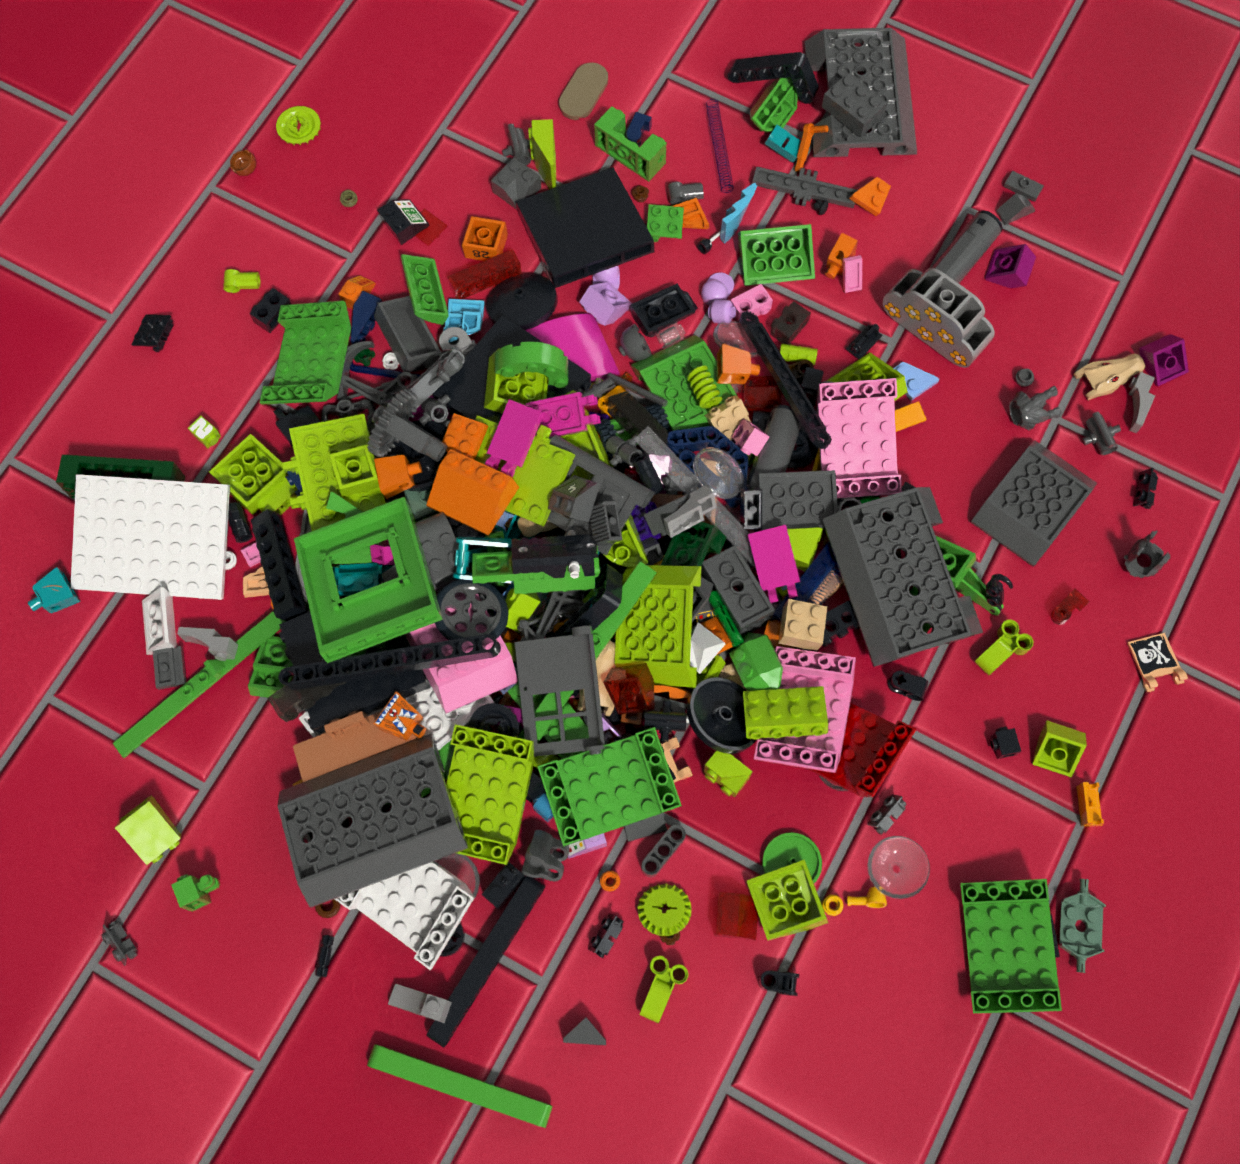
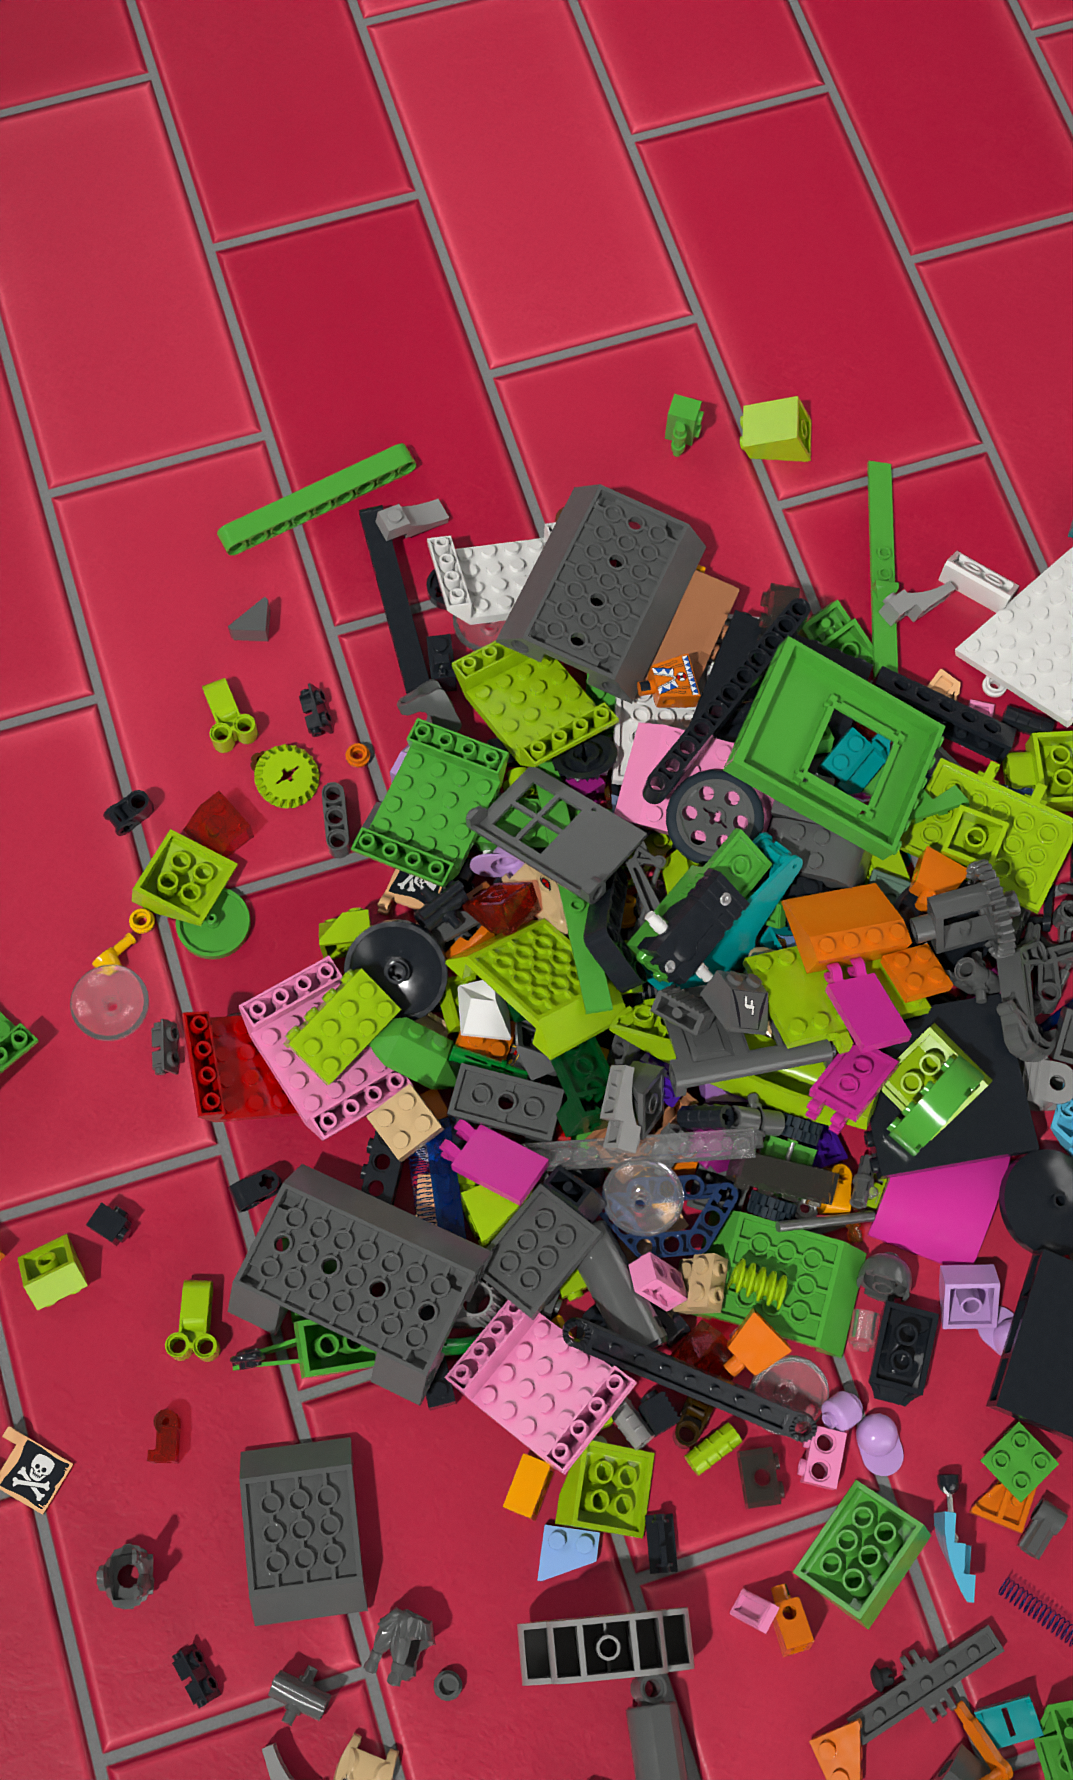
camera: 130 degrees right, 0 degrees up
dark grey hinge [101,921,138,966] -> none
dark grey plate [153,646,186,690] -> none
black axle [315,935,334,977] -> none

